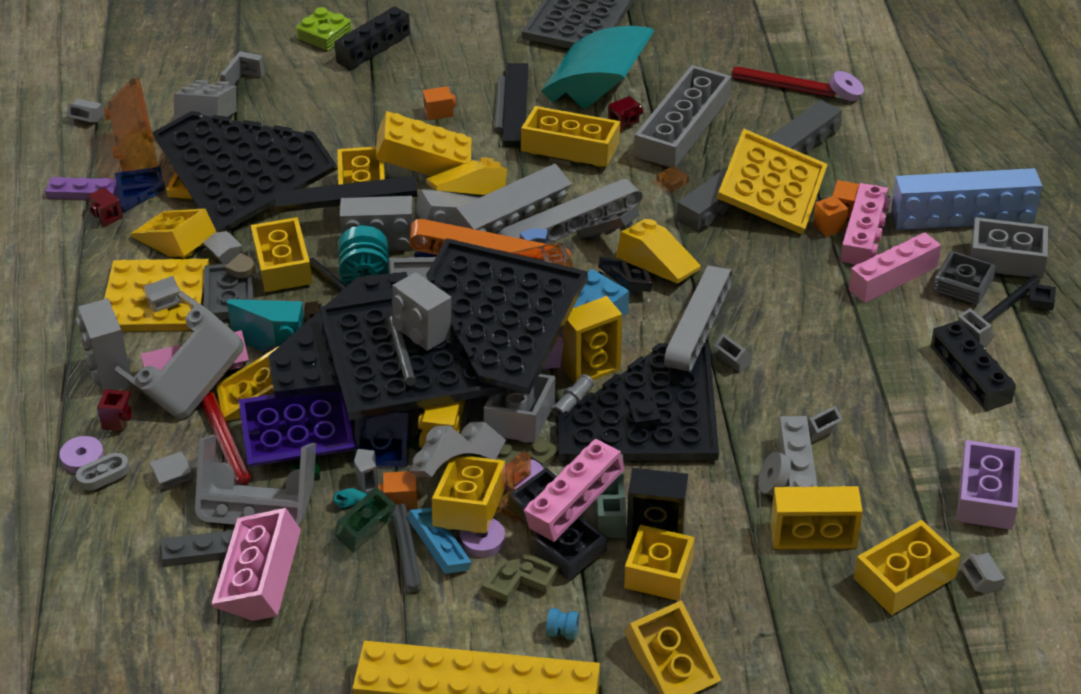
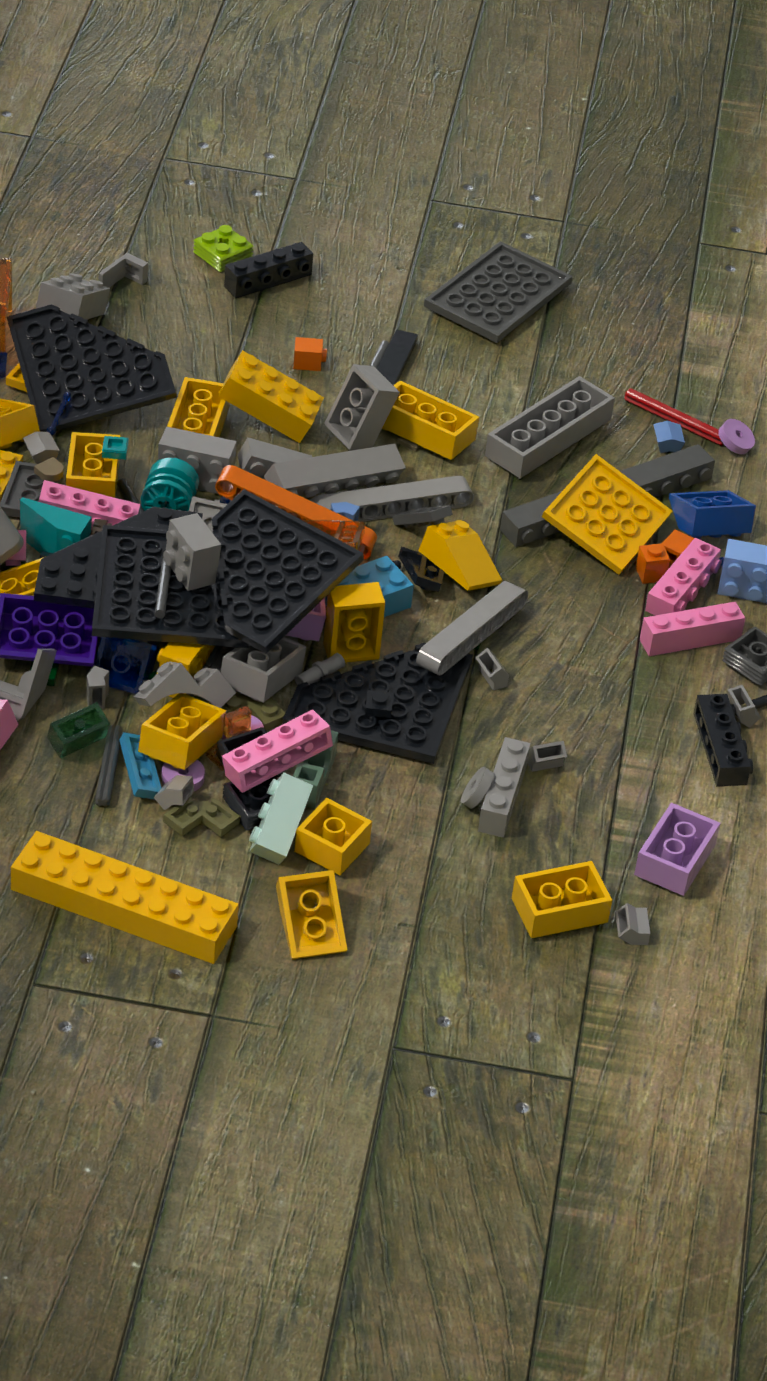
camera: 10 degrees right, 0 degrees up
black tile [274,176,418,213] -> none
teal arm [333,488,375,510] -> none
orange brick [378,471,418,511] -> none
yellow slope [426,157,508,195] -> none
teal slope [541,26,654,110] -> none
dark azure wheel [546,608,580,641] -> none
dark red brick [608,96,643,133] -> none
black brick [626,468,688,549] -> none
clear orange tile [657,166,689,191] -> none
yellow brick [771,486,863,549] -> none
none -> bright pink brick [38,480,140,530]
none -> clear blue hinge [46,392,71,436]
none -> teal tile [102,436,129,460]
none -> light grey piece [154,775,194,810]
none -> light aqua brick [249,772,313,865]
none -> light grey brick [324,364,400,450]
none -> medium blue piece [653,421,685,453]
none -> blue slope [669,490,756,539]

